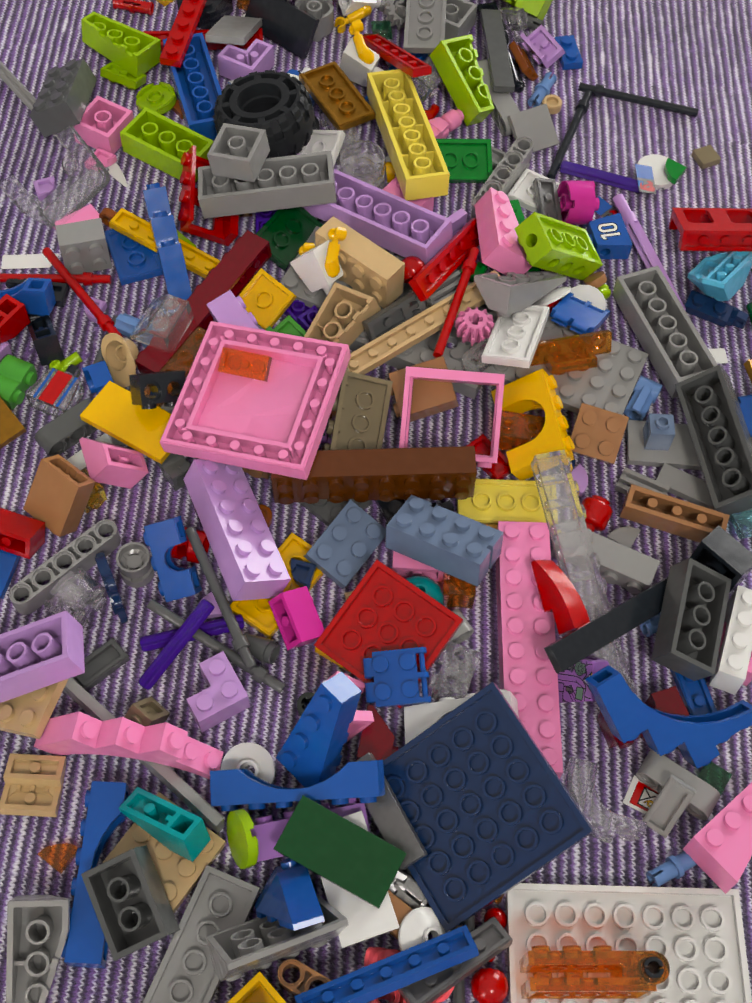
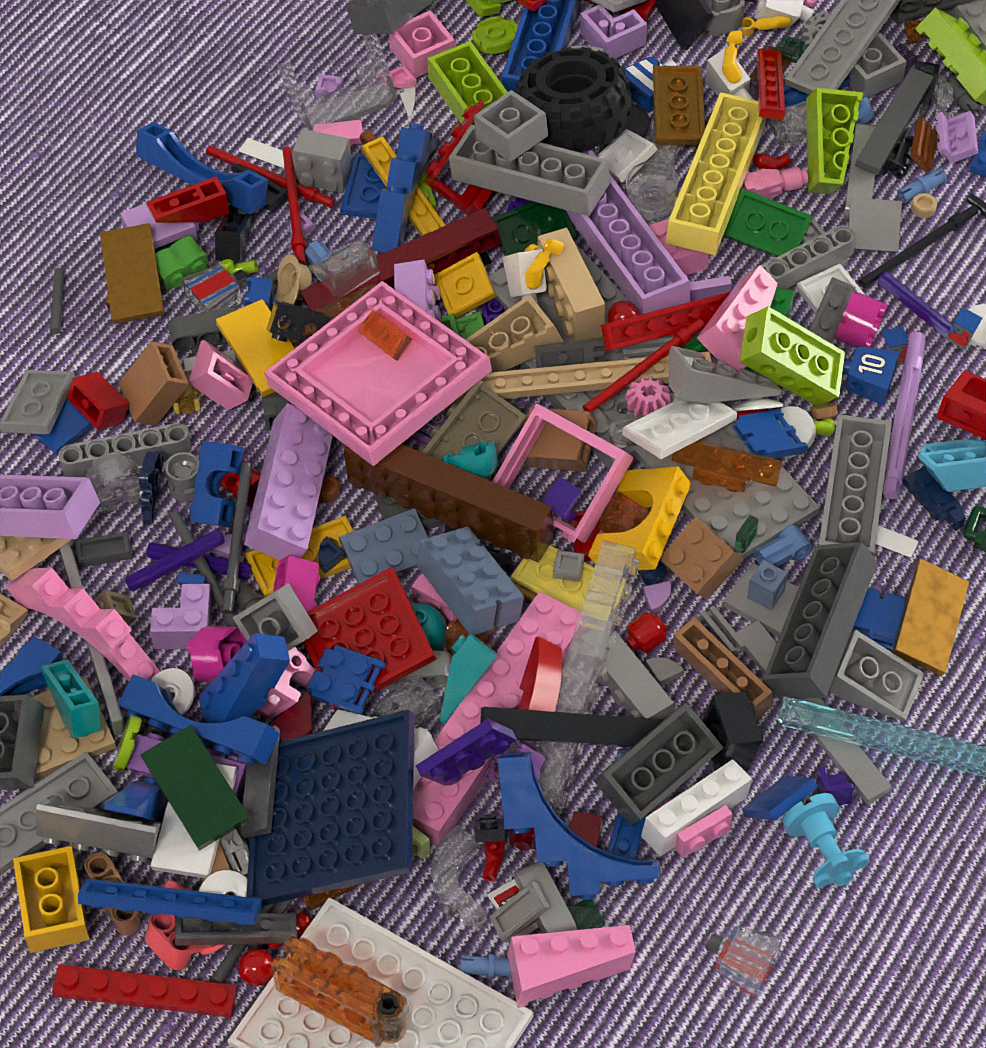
camera: 35 degrees right, 5 degrees down
none -> blue tile [177,572,206,587]
none -> dark pink brick [187,626,247,683]
none -> light grey brick [232,583,318,650]
none -> dark purple plate [416,719,517,786]
none -> teal slope [440,632,497,724]
none -> teal cylinder [442,441,498,479]
none -> black plate [473,814,505,843]
none -> red arm [482,840,505,882]
none -> dark purple panel [542,476,581,523]
none -> light grey tile [553,550,585,582]
none -> clear green tile [735,515,759,553]

